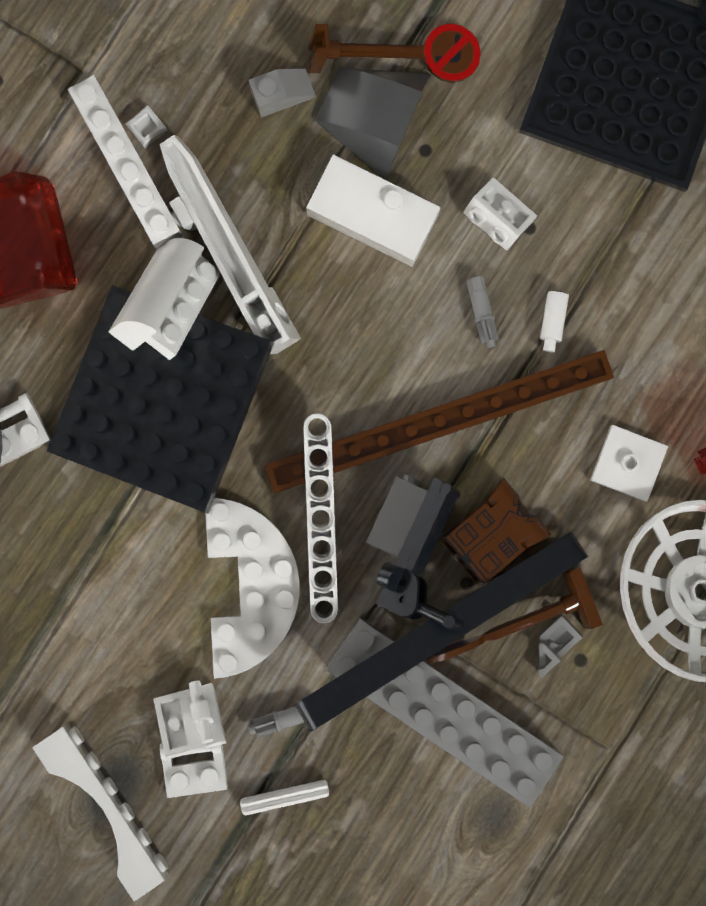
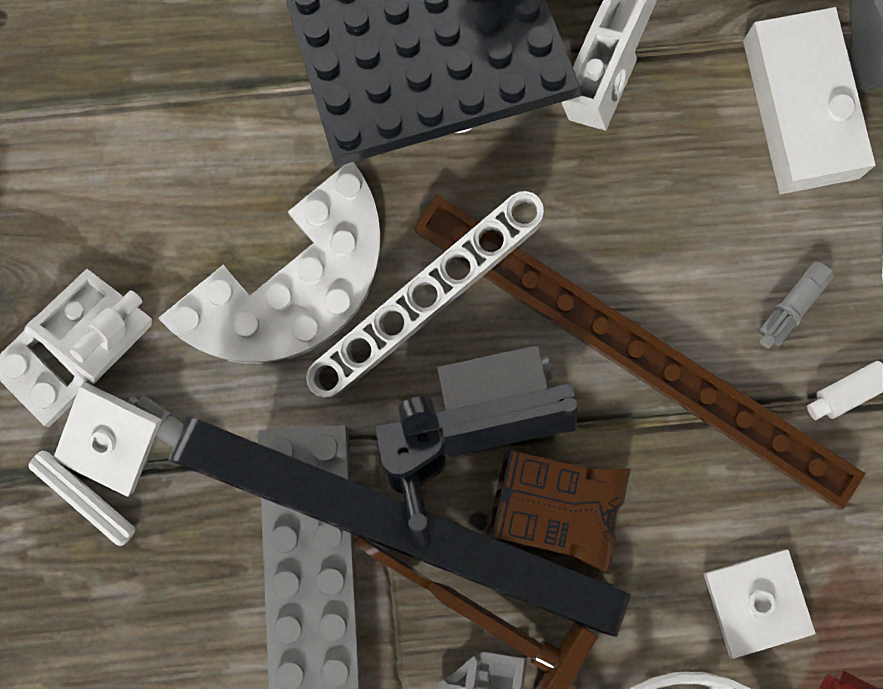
camera: 55 degrees right, 5 degrees down
none -> white plate [53,383,162,497]

